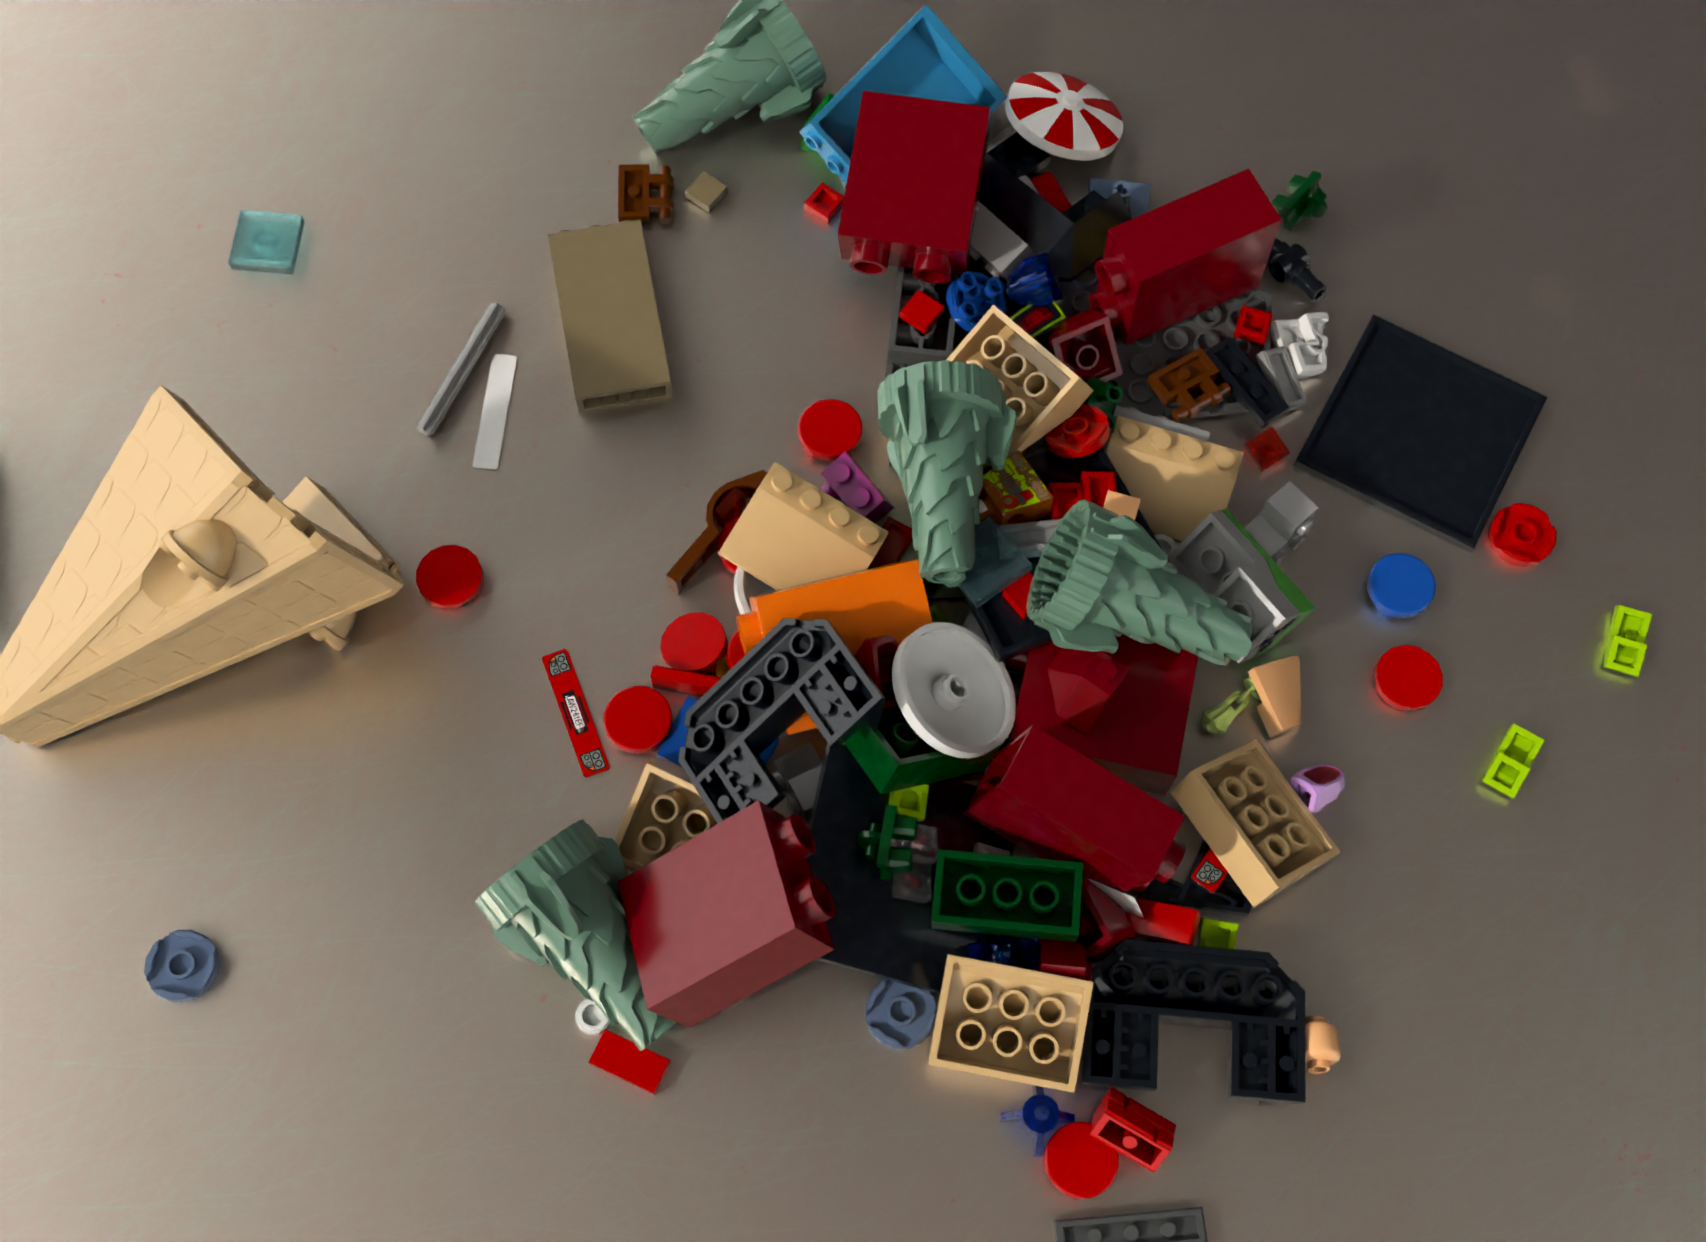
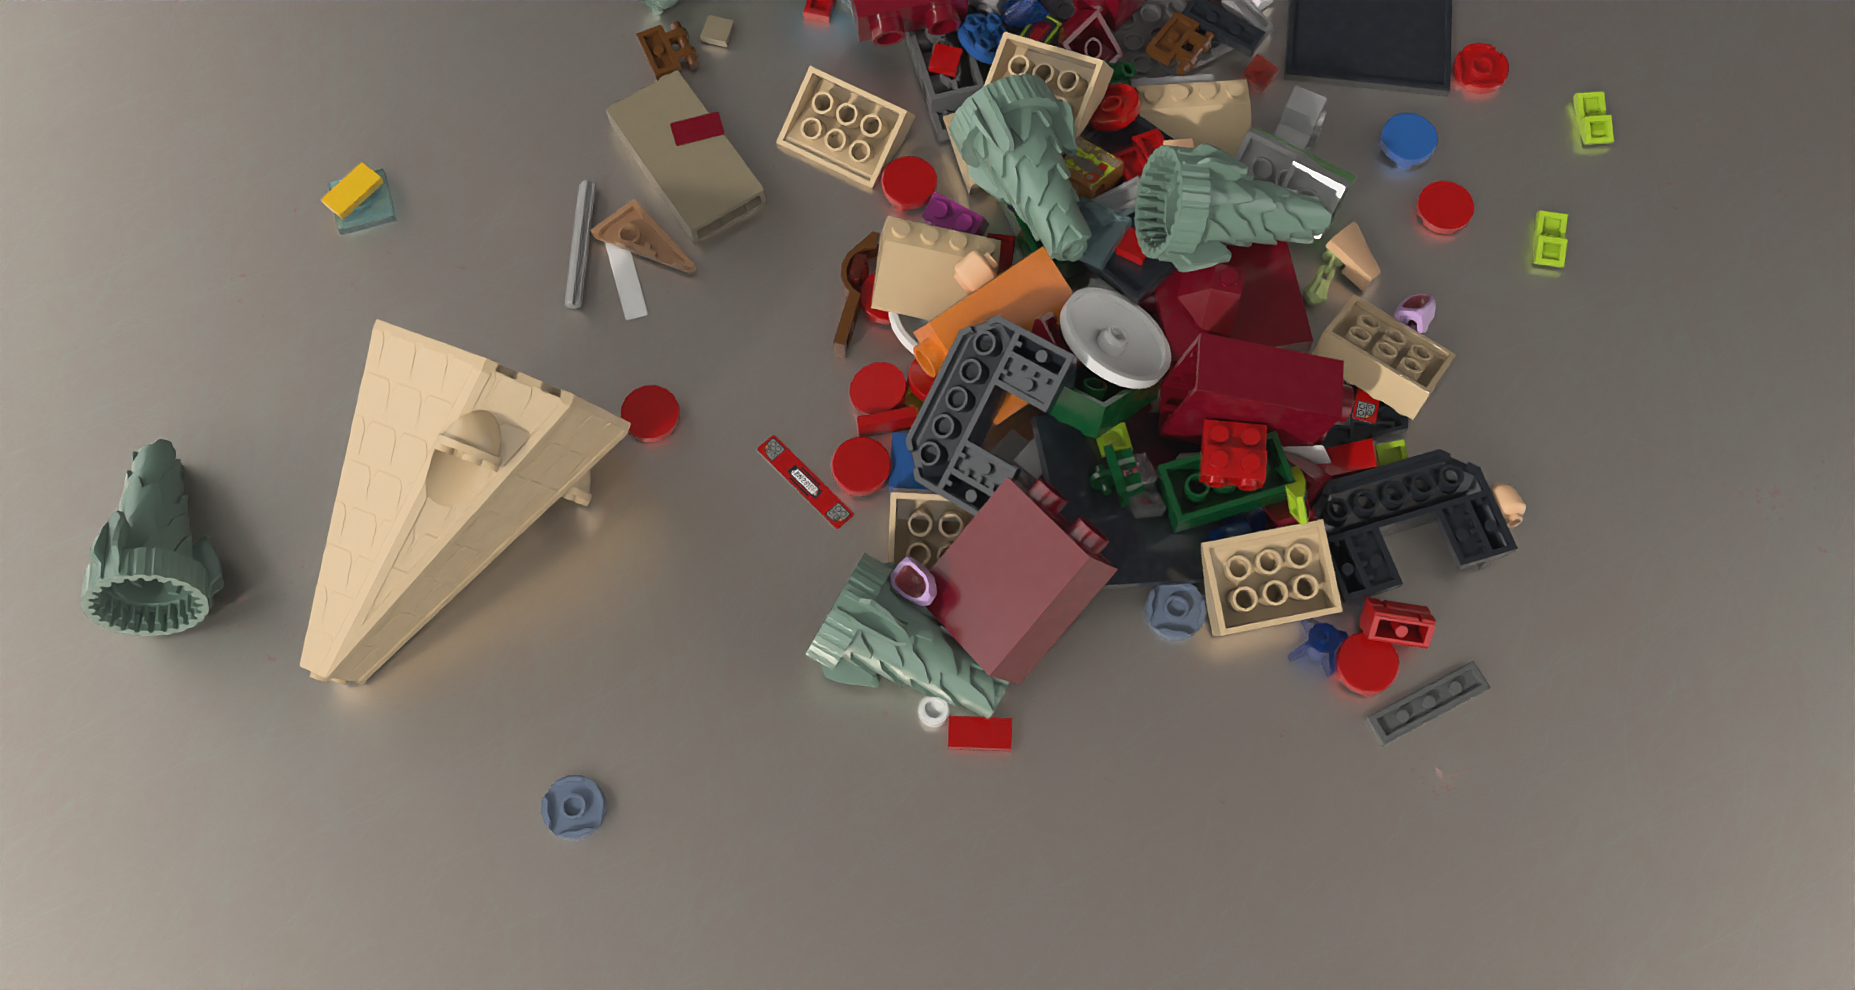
camera: 20 degrees left, 0 degrees up
none -> yellow tile [321,162,384,220]
none -> medium nougat wing [591,199,697,274]
none -> dark red sticker [670,112,725,146]
none -> tan slope [776,66,915,189]
none -> rock [889,556,937,606]
none -> light nougat head [953,250,998,294]
none -> red plate [1199,419,1267,491]
none -> lime slope [1285,466,1310,525]

